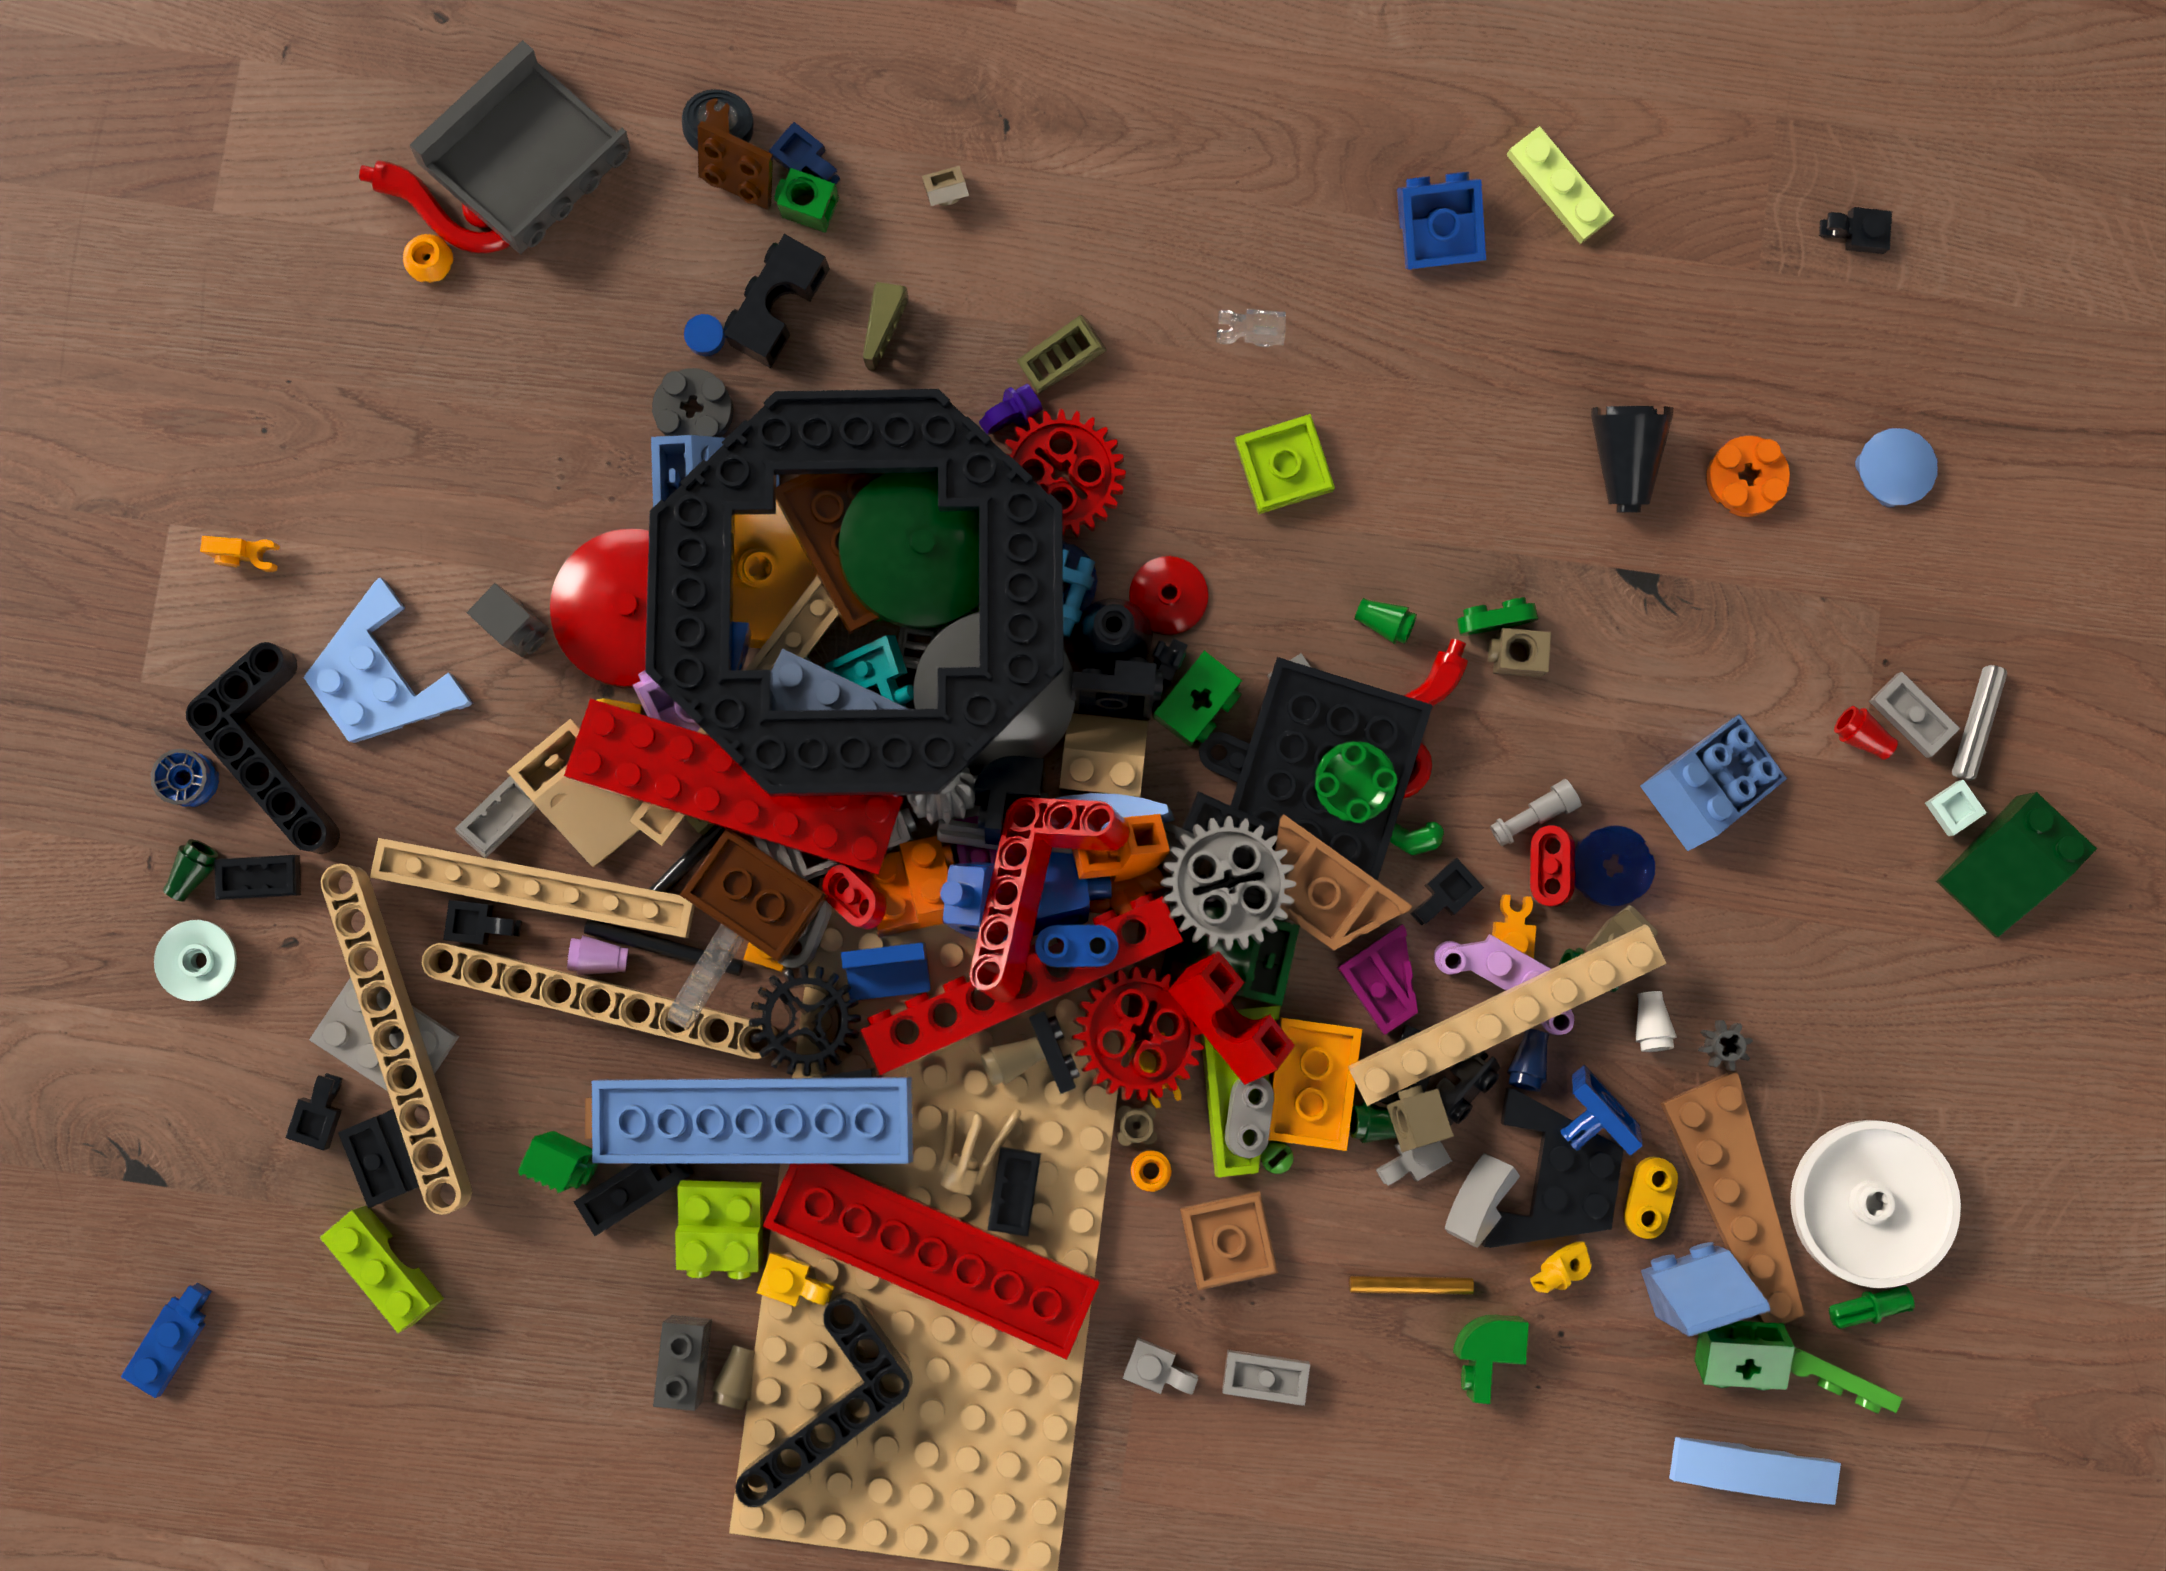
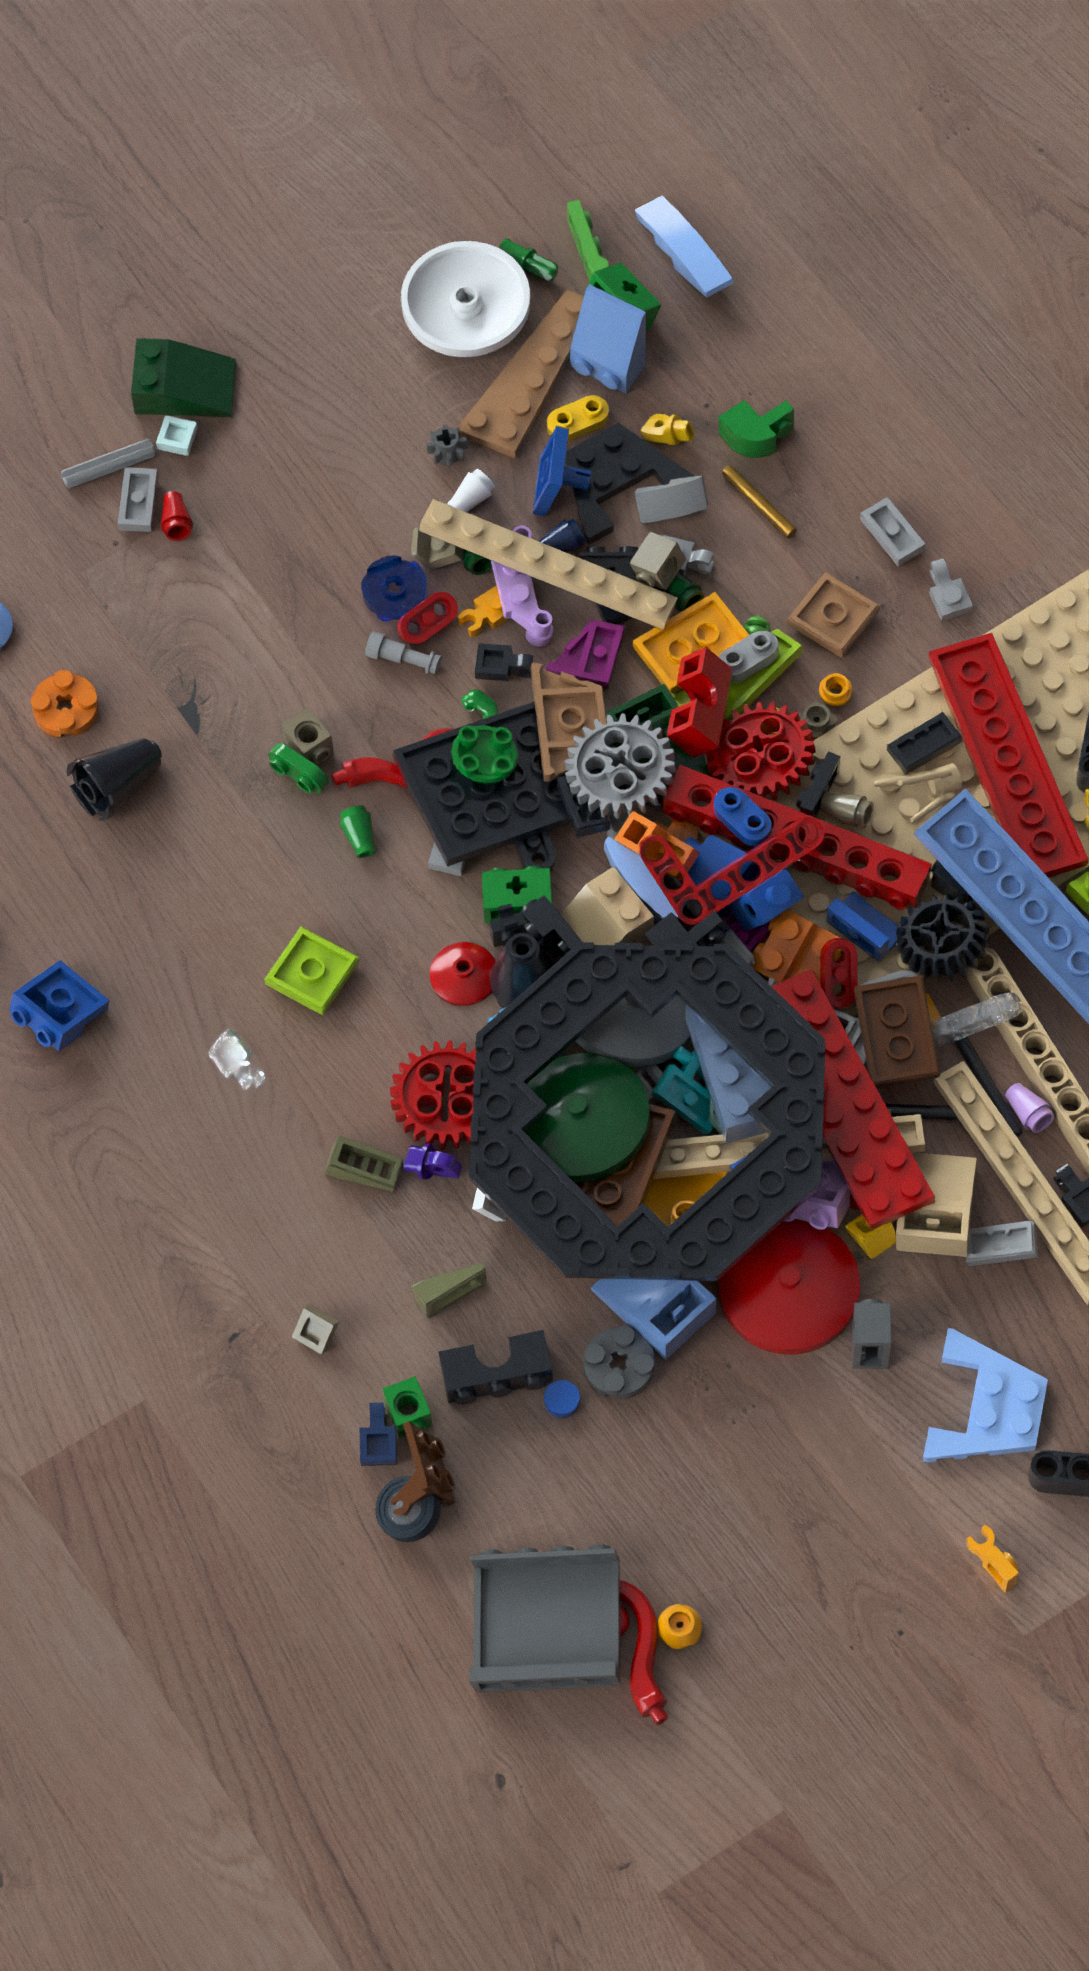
camera: 130 degrees left, 20 degrees down
medium blue slope [1640,714,1787,851] -> none

